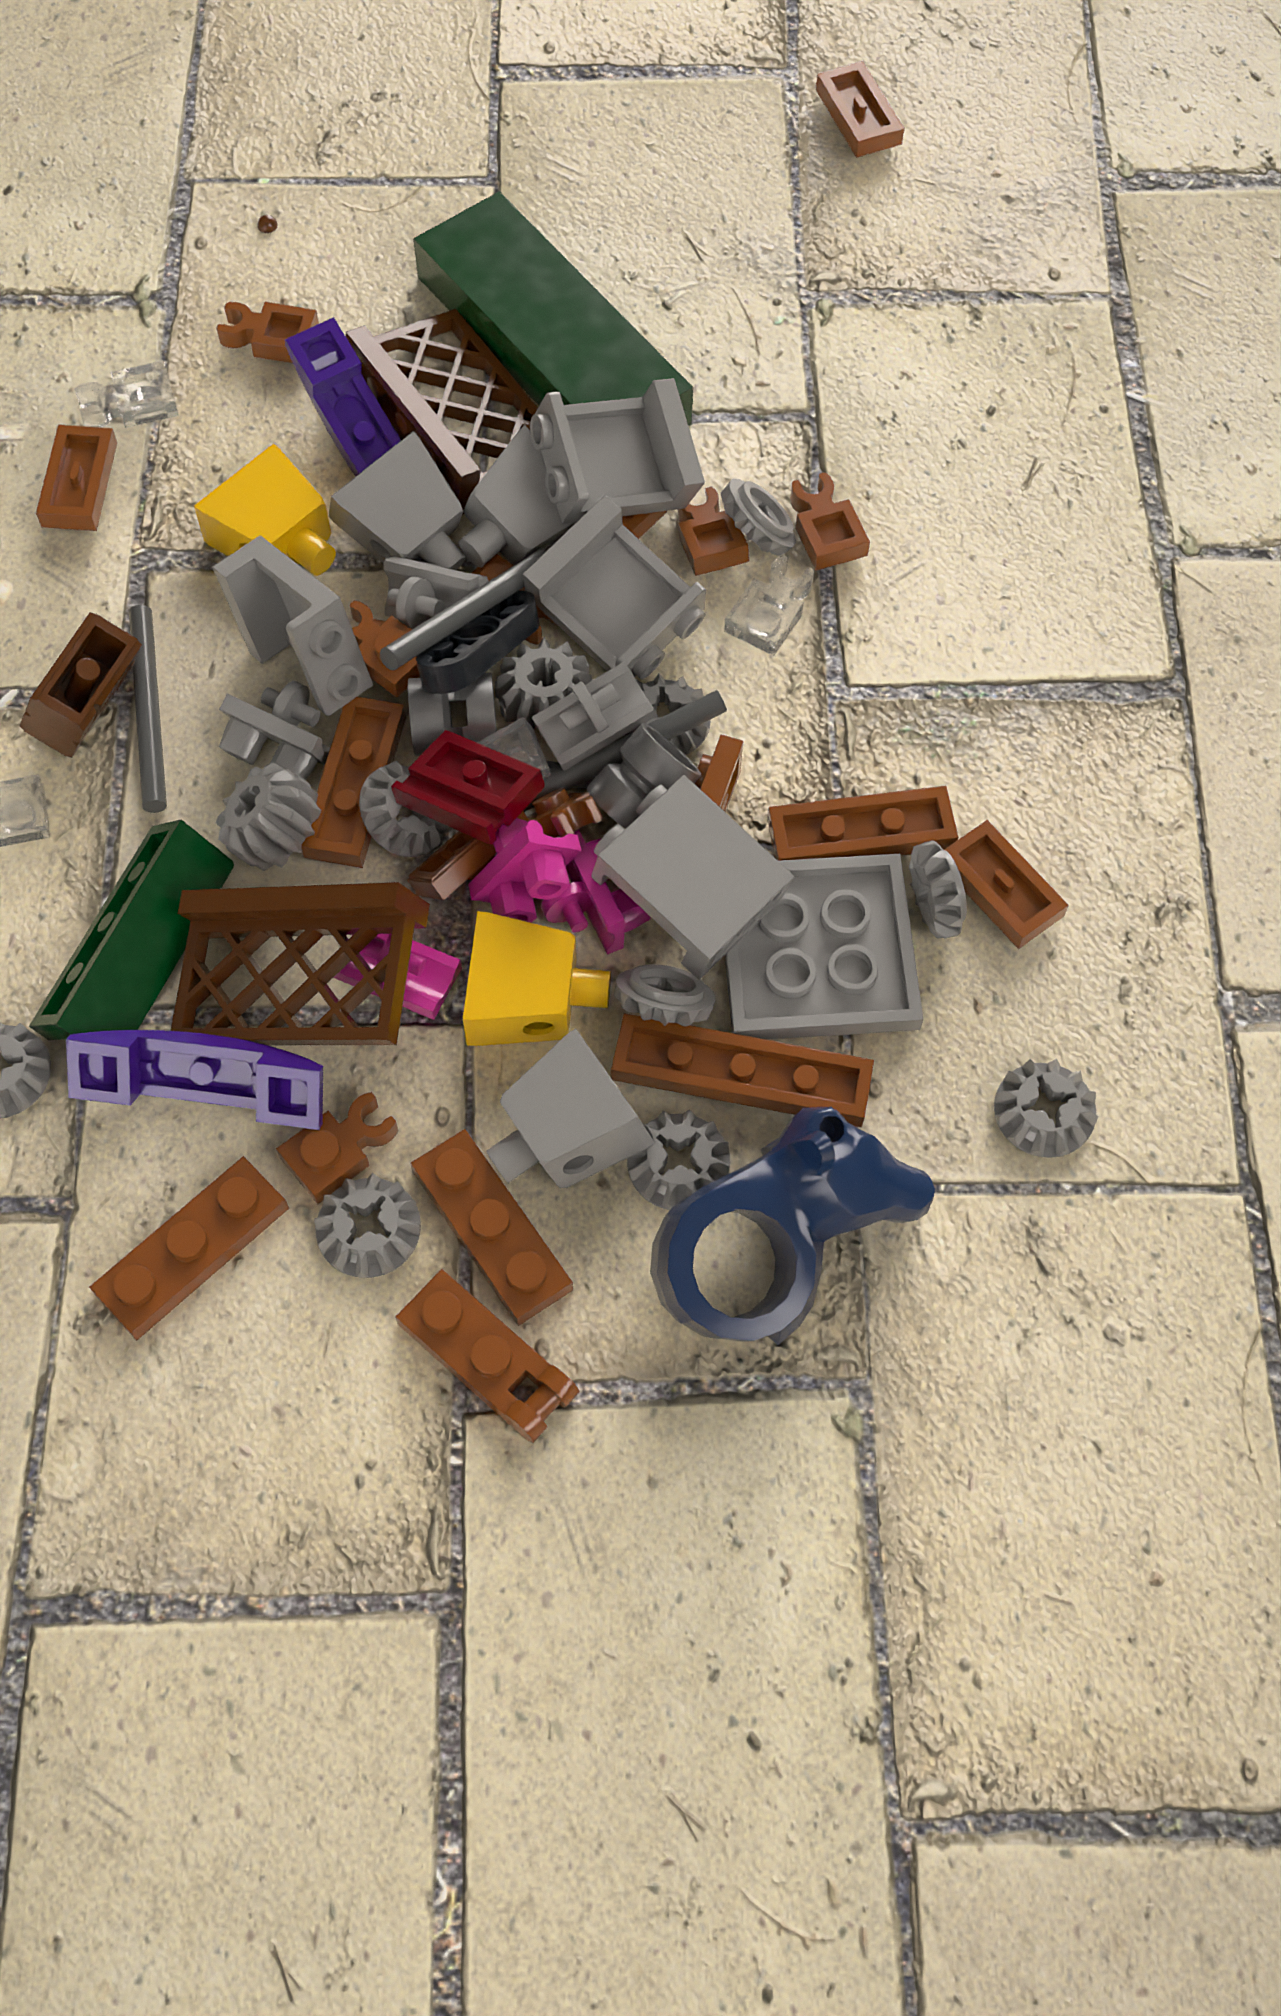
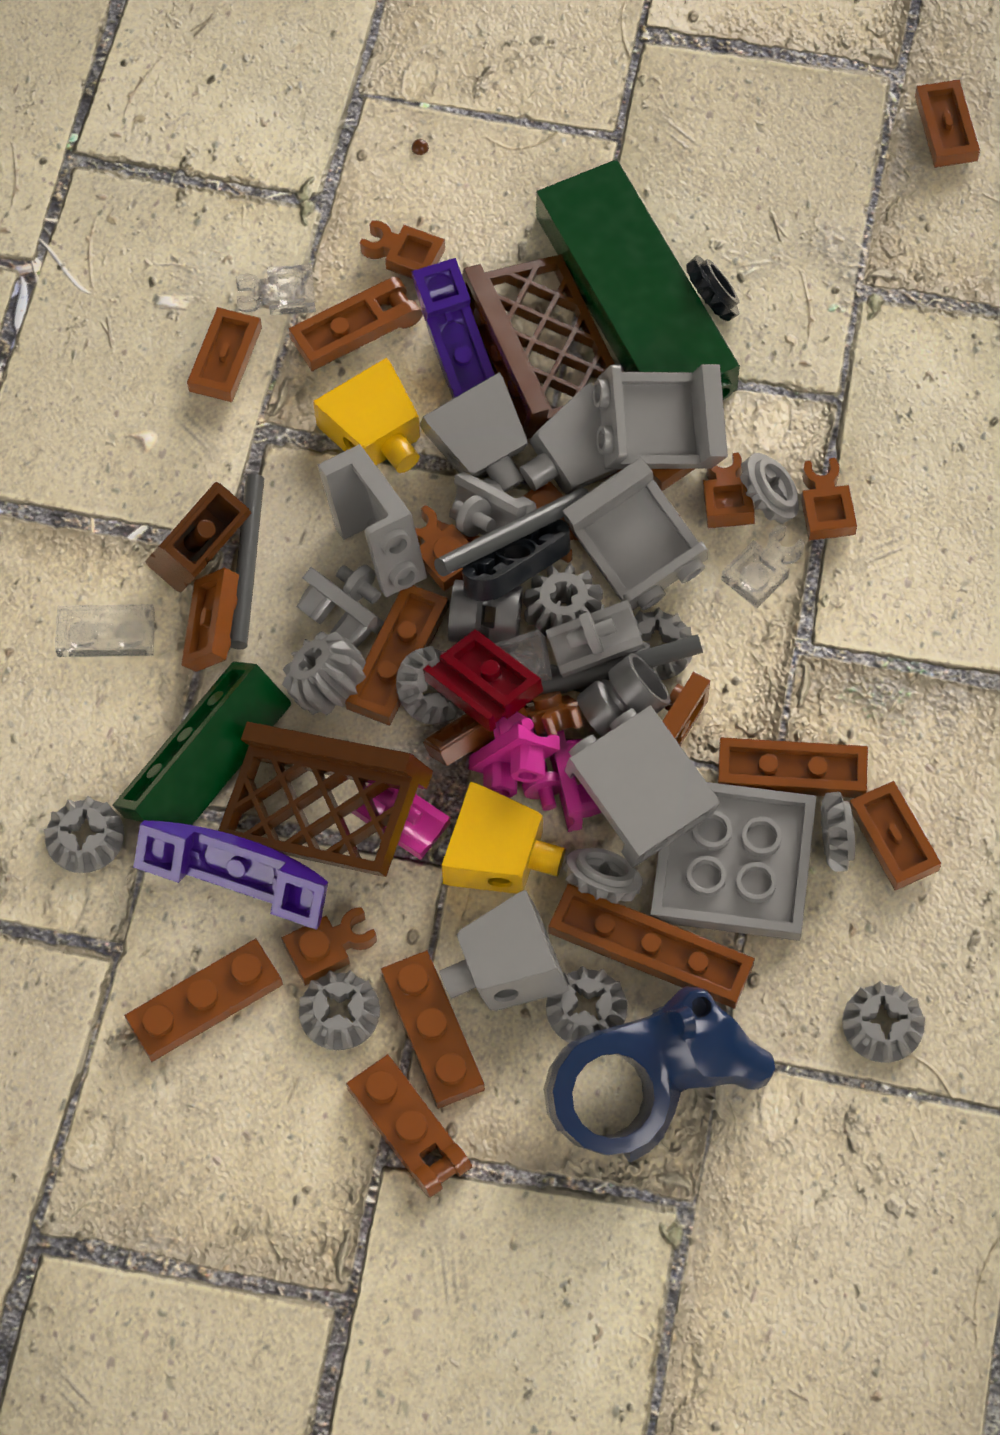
camera: 15 degrees right, 0 degrees up
none -> dark orange plate [181,567,239,672]
none -> dark orange plate [289,277,423,371]
none -> black gear [686,255,739,321]

